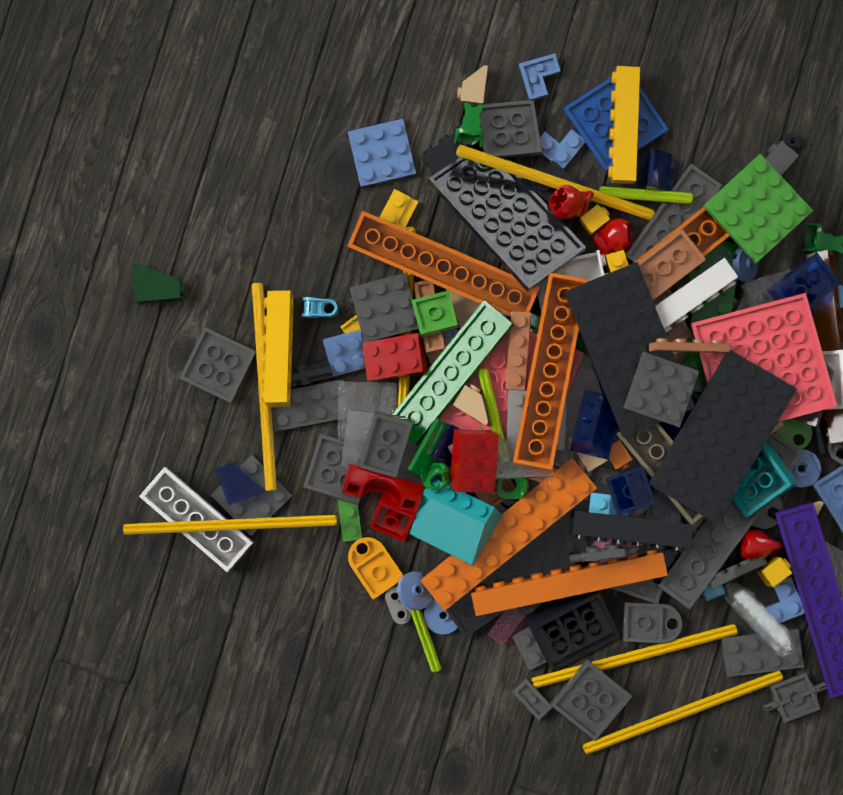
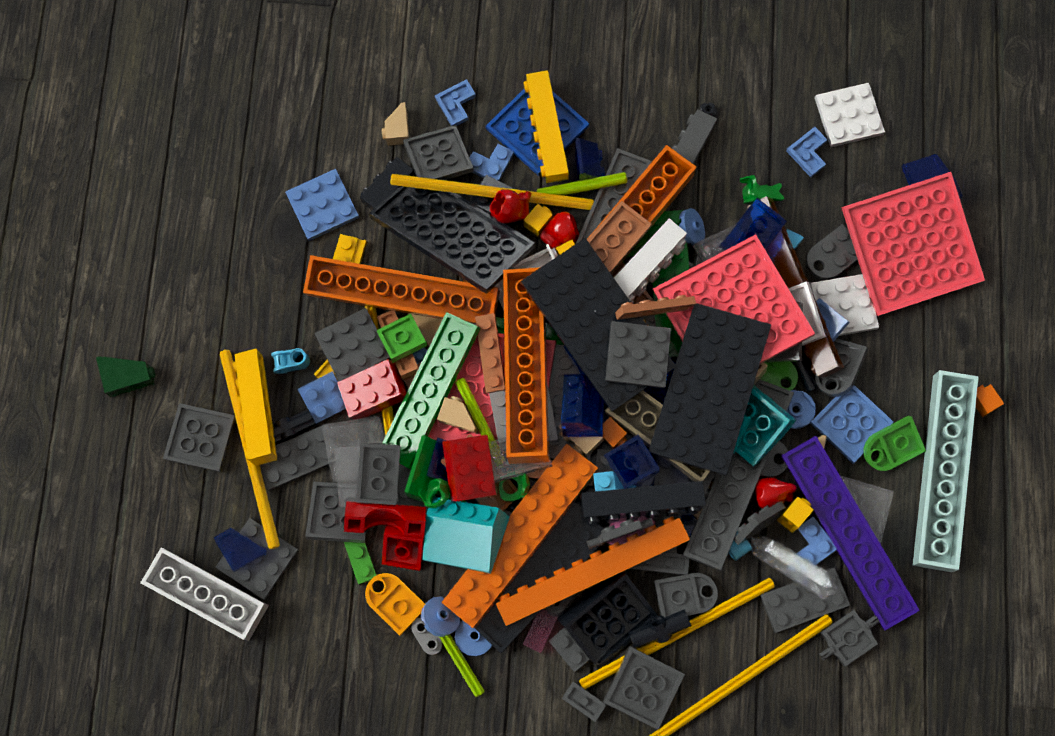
camera: 10 degrees left, 10 degrees down
yellow axle [123,515,337,535] -> none
green hair [454,102,484,148] -> none
bright green plate [703,154,813,263] -> none
none -> black piece [629,609,691,649]

